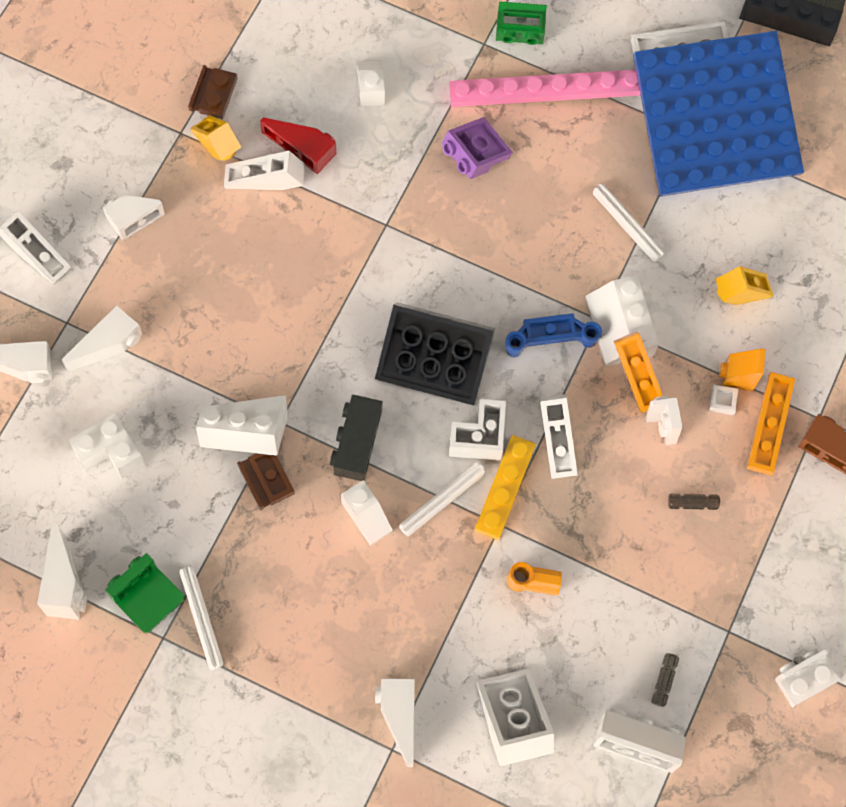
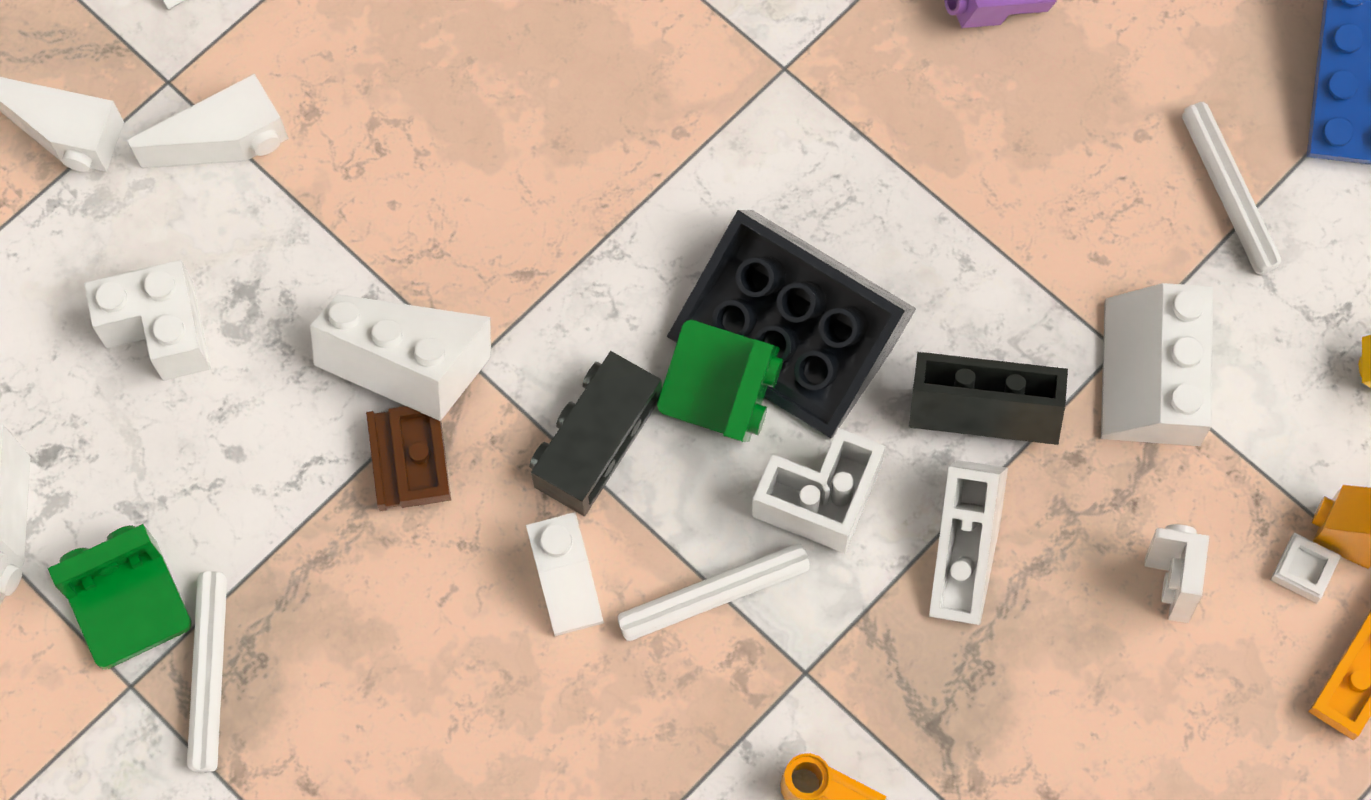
camera: 25 degrees right, 0 degrees up
yellow plate [475,435,536,540] -> none
blue plate [505,313,602,357] -> none
light orange plate [613,331,663,413] -> none
clear smoke axle [668,493,720,510] -> none
none -> green bracket [657,320,783,442]
none -> pearl dark grey brick [909,352,1068,445]

